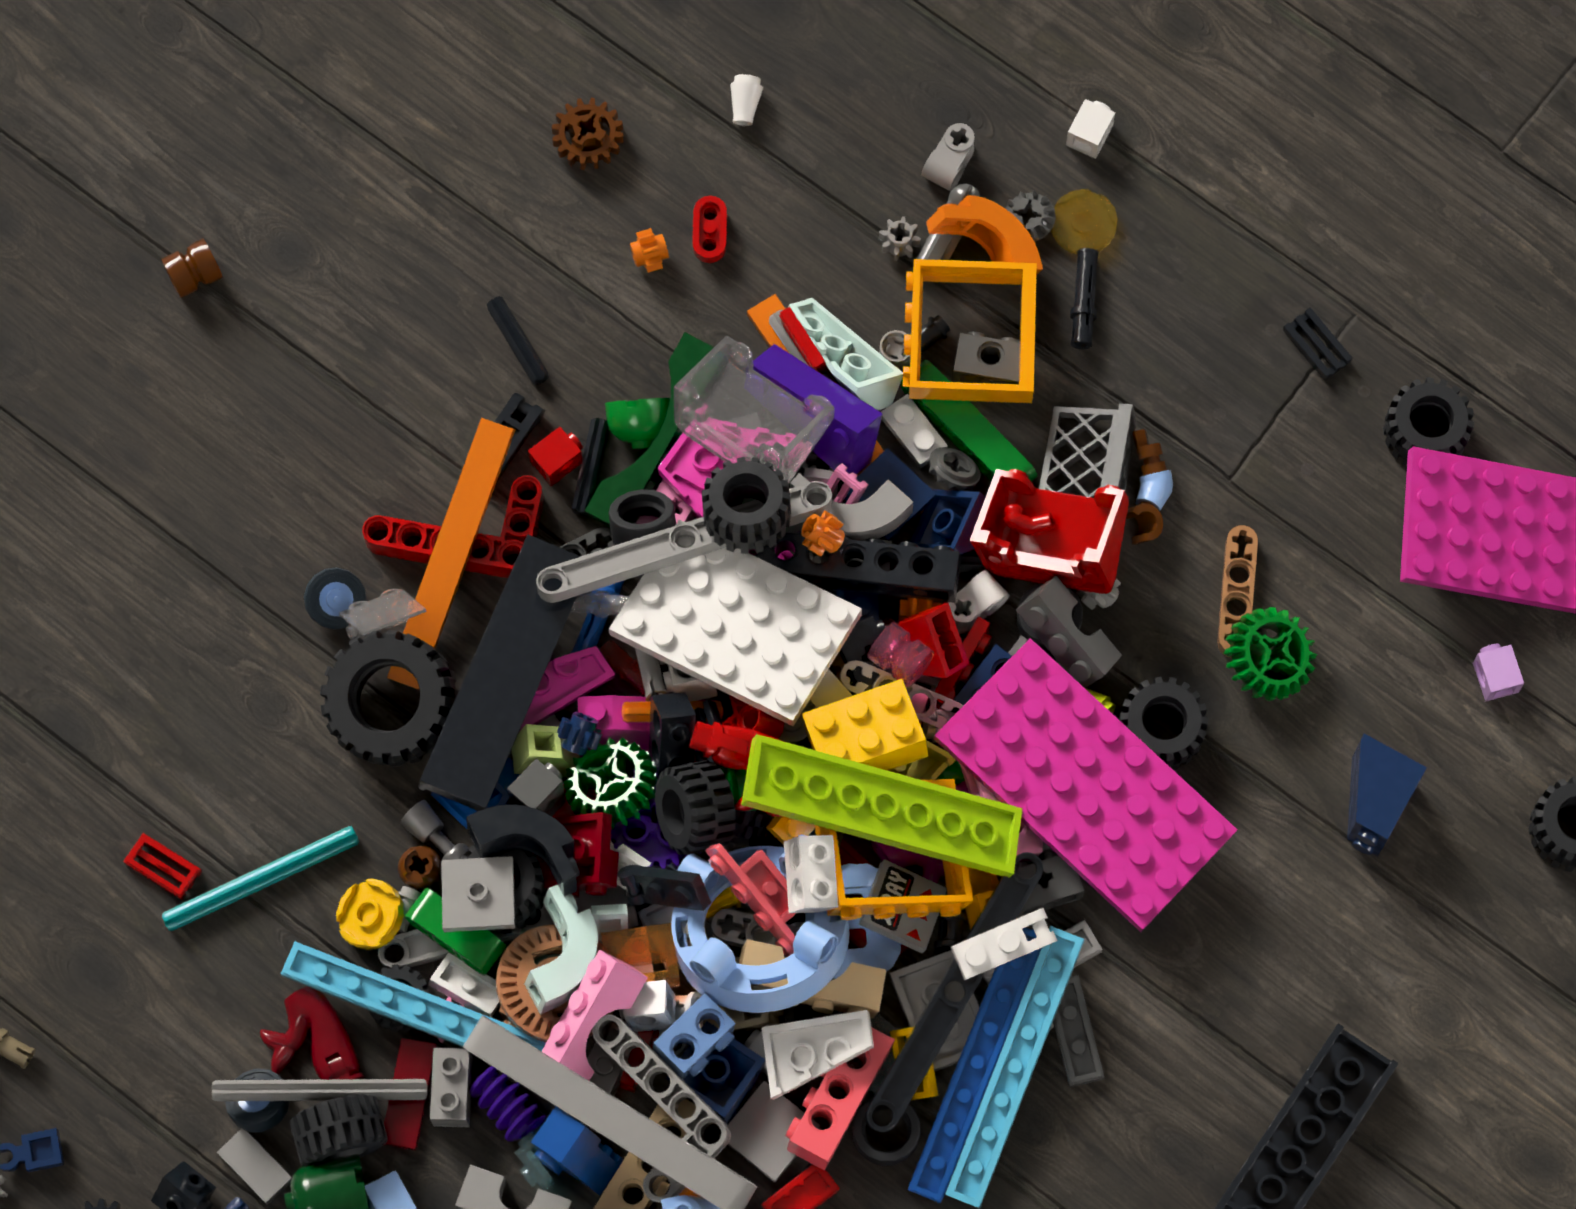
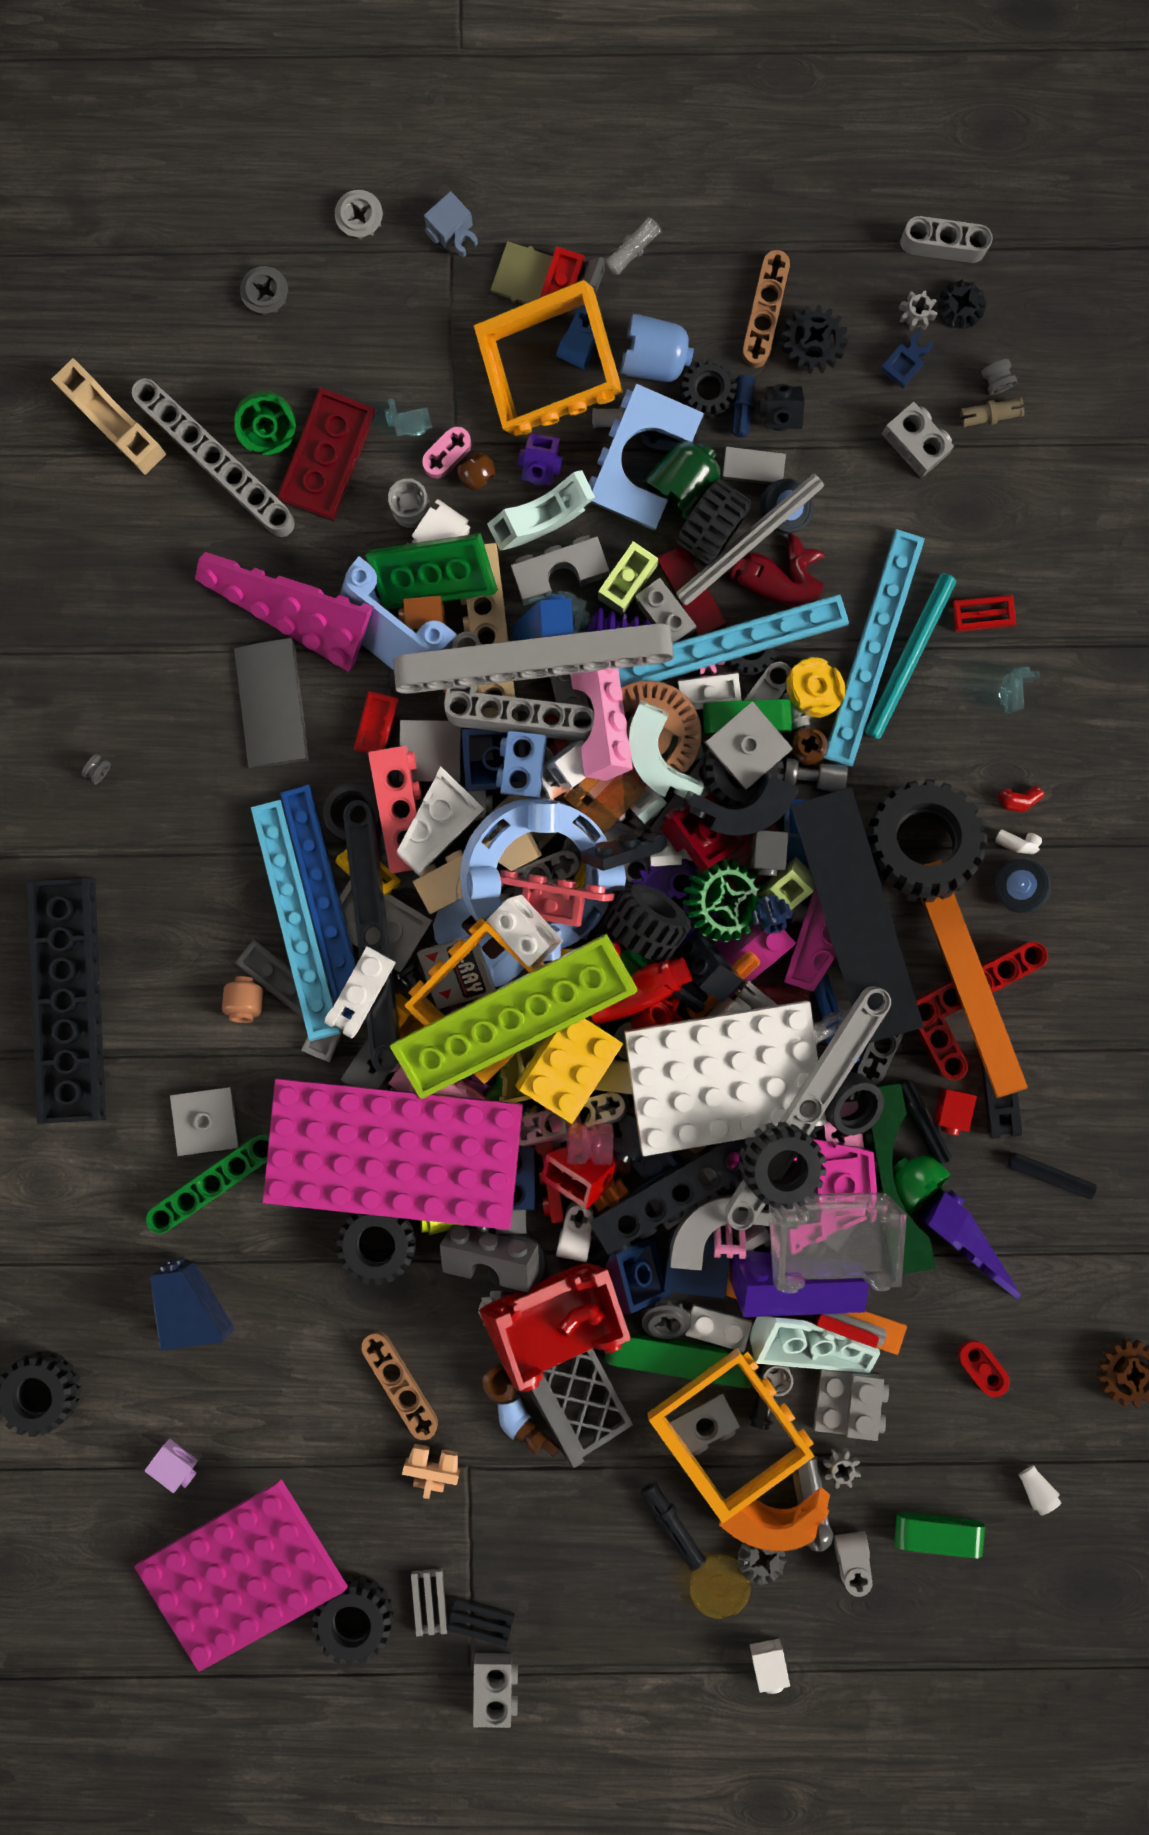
camera: 140 degrees right, 15 degrees up
clear hinge [339,589,427,640] -> none
orange gear [630,228,669,273] -> none
orange gear [801,510,845,557] -> none
green gear [1223,607,1318,701] -> none
none -> green beam [146,1133,270,1234]
none -> light grey plate [170,1087,240,1156]
none -> nougat head [222,976,263,1023]
none -> light nougat hips [402,1444,460,1499]
none -> light grey tile [411,1568,447,1636]
none -> light grey brick [473,1653,518,1728]
none -> yellowish green brick [598,541,658,615]
none -> light grey plate [813,1369,889,1441]
none -> medium azure tile [823,529,925,768]
none -> light grey brick [882,402,954,479]
none -> green beam [894,1512,986,1558]
none -> dark purple wedge [916,1189,1021,1300]
none -> white arm [995,829,1042,854]
none -> red arm [998,785,1045,813]
none -> clear light blue bracket [999,667,1040,714]

